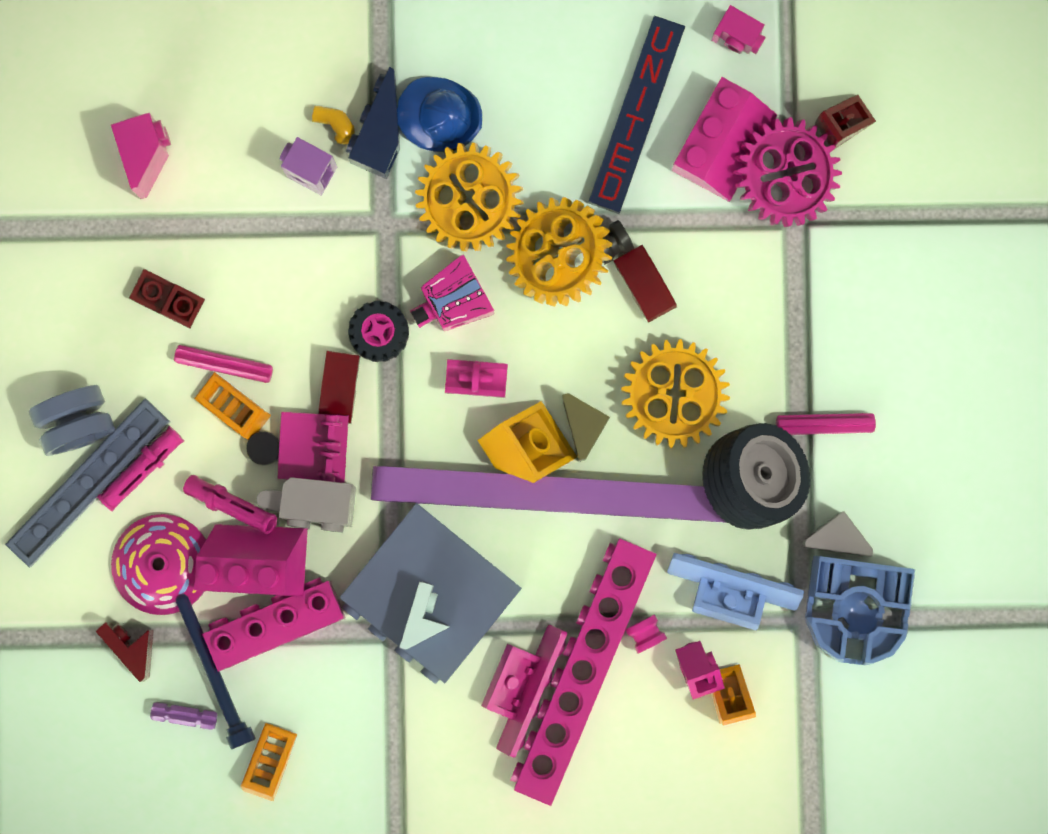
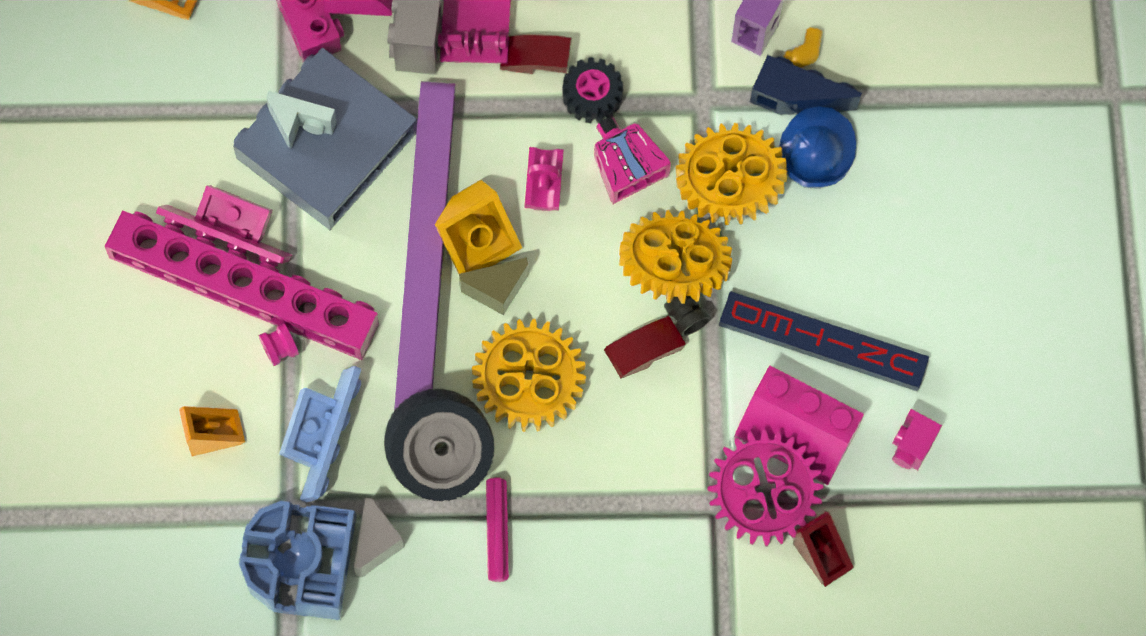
camera: 85 degrees right, 15 degrees down
dark pink brick [675,641,725,700] -> none

